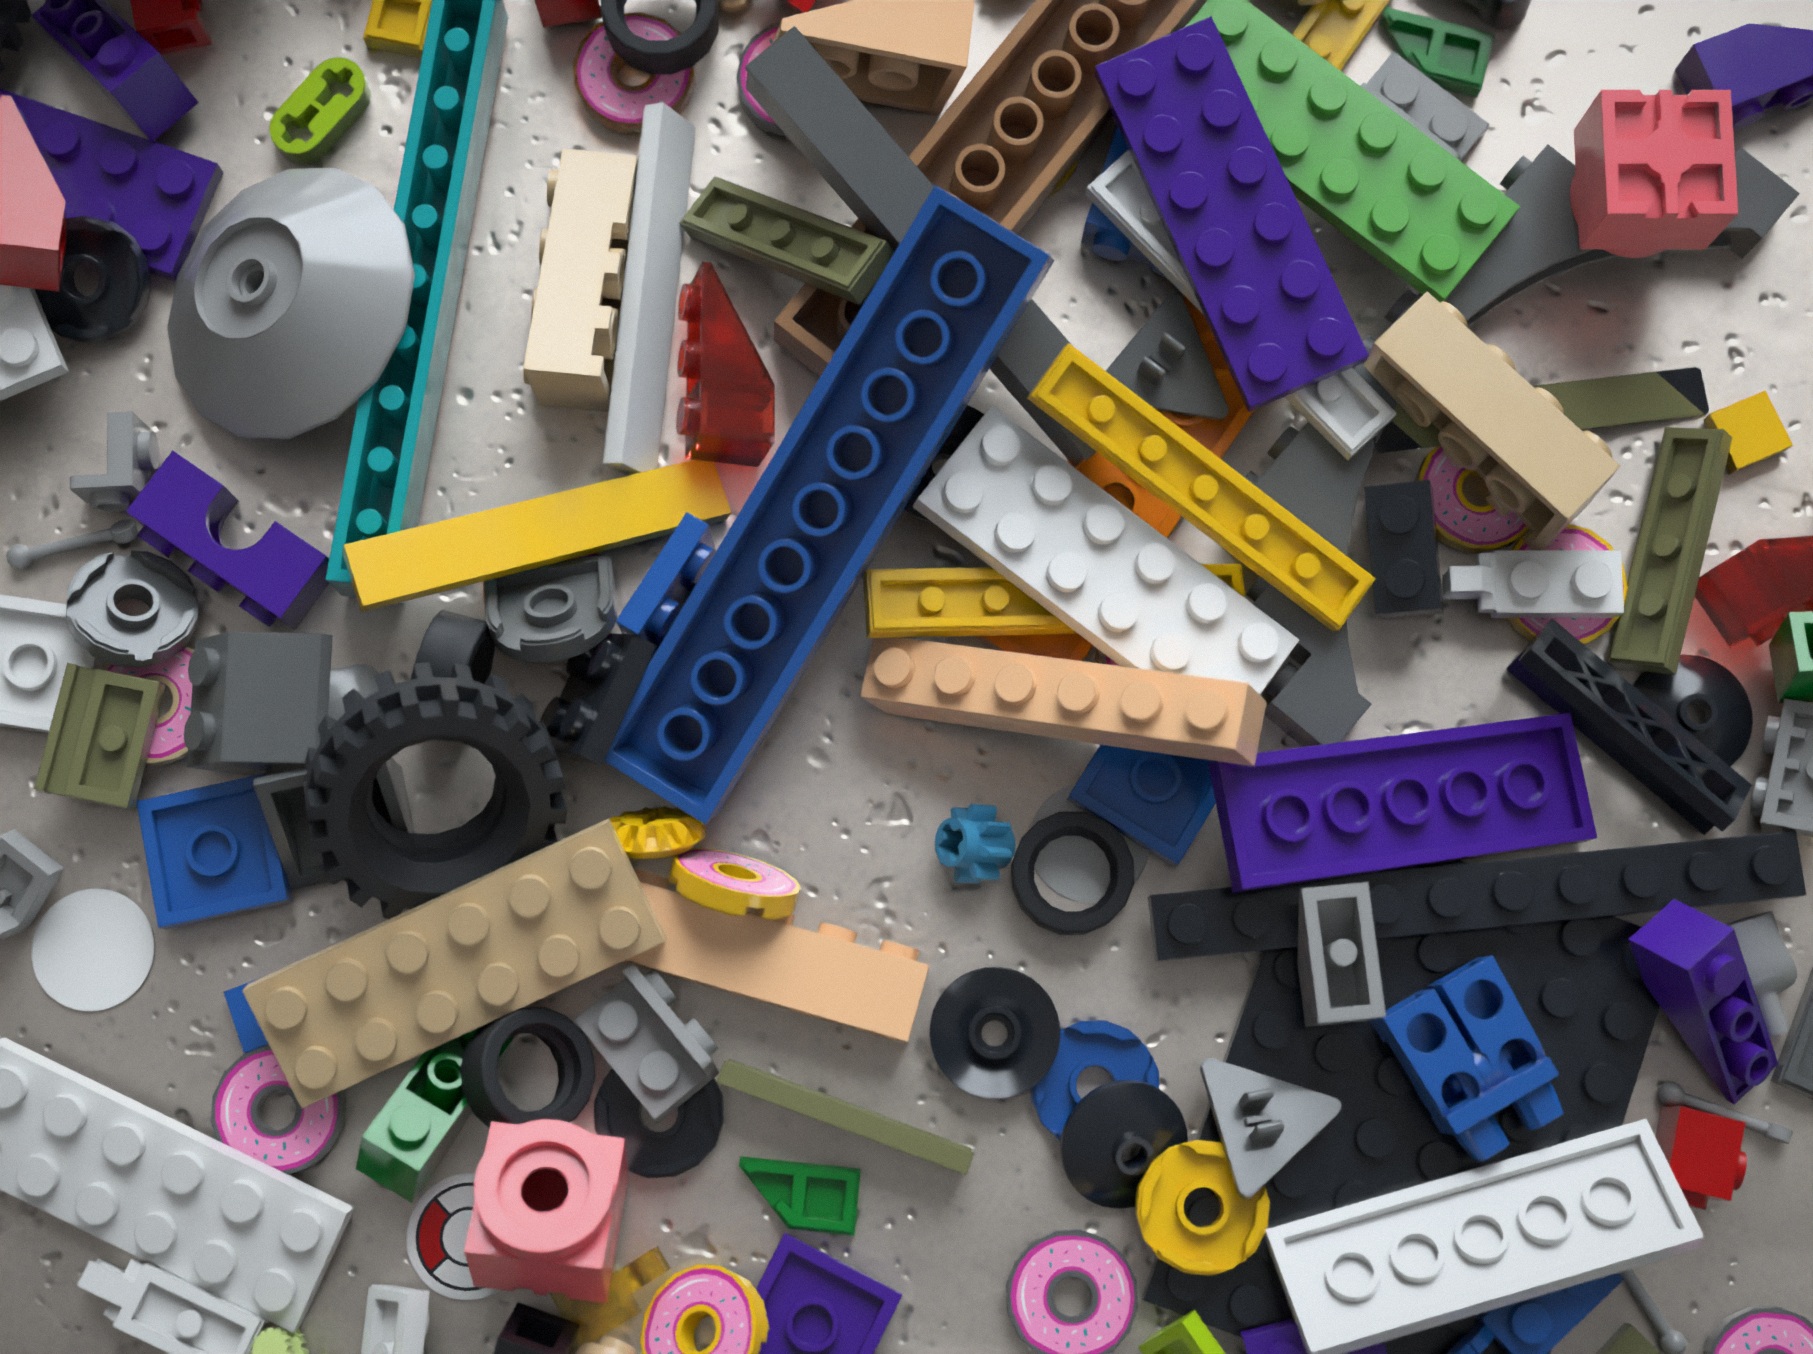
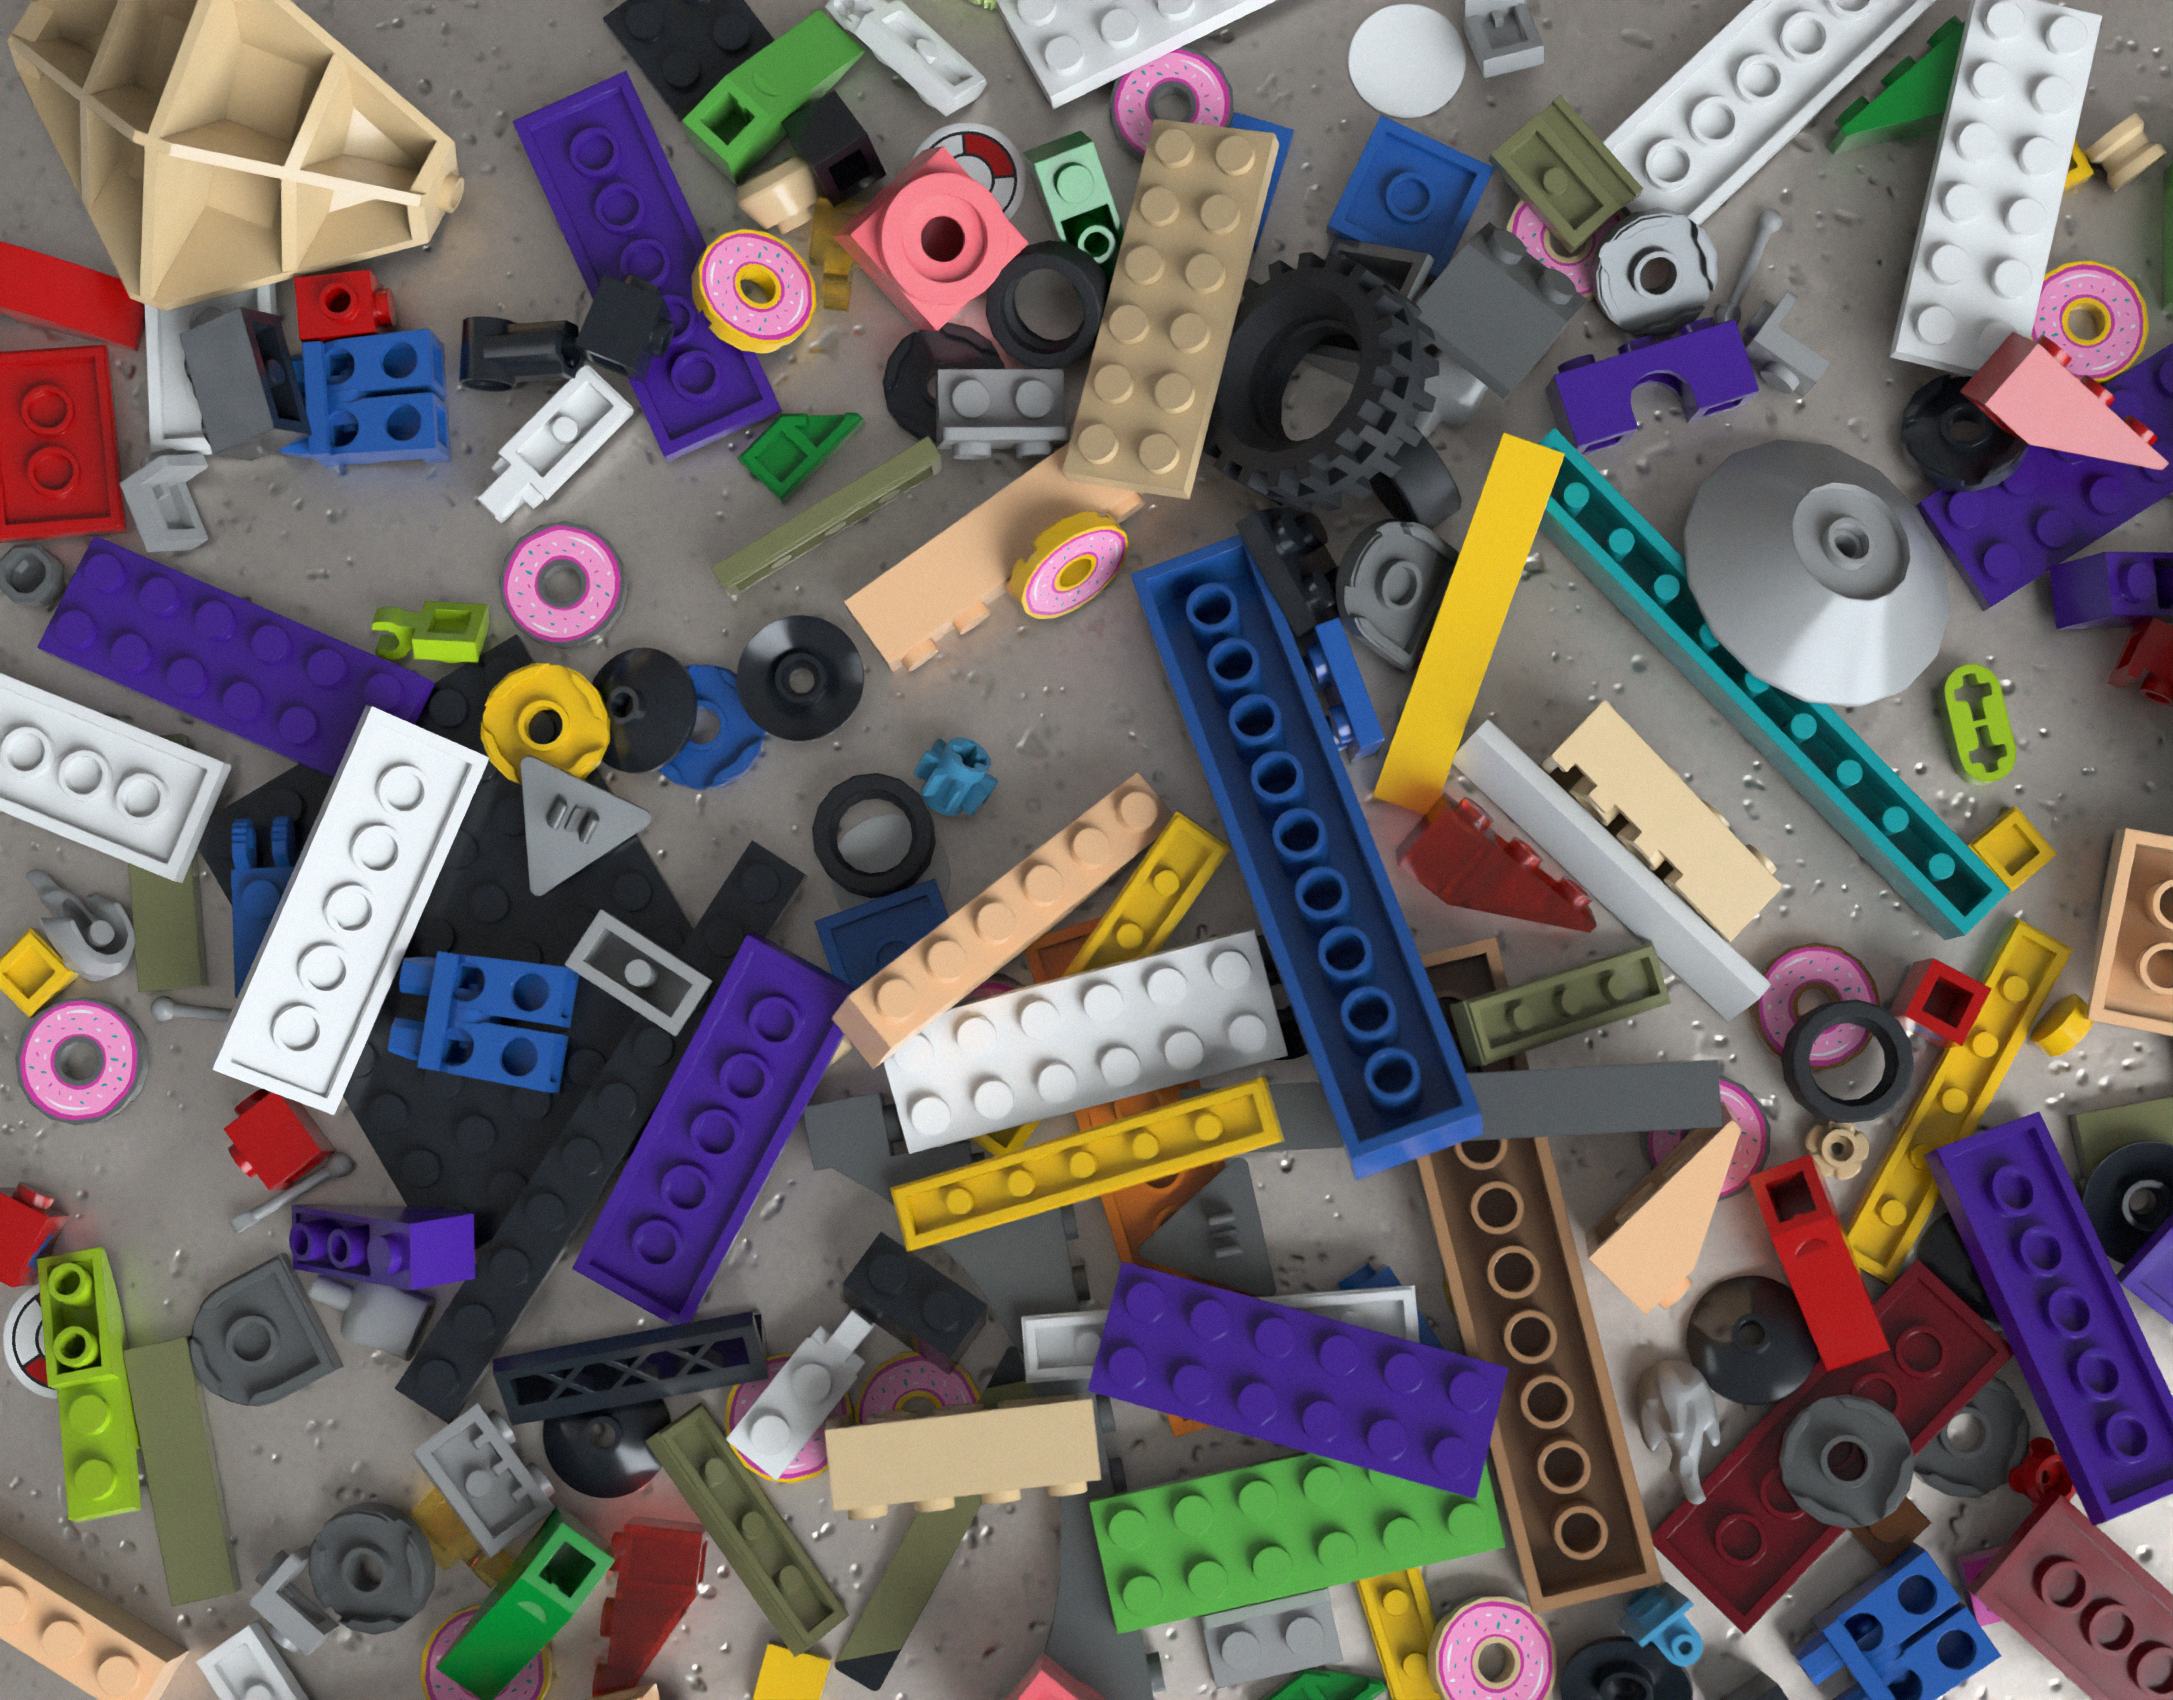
camera: 135 degrees right, 5 degrees up
yellow gear [610,805,706,859] -> none

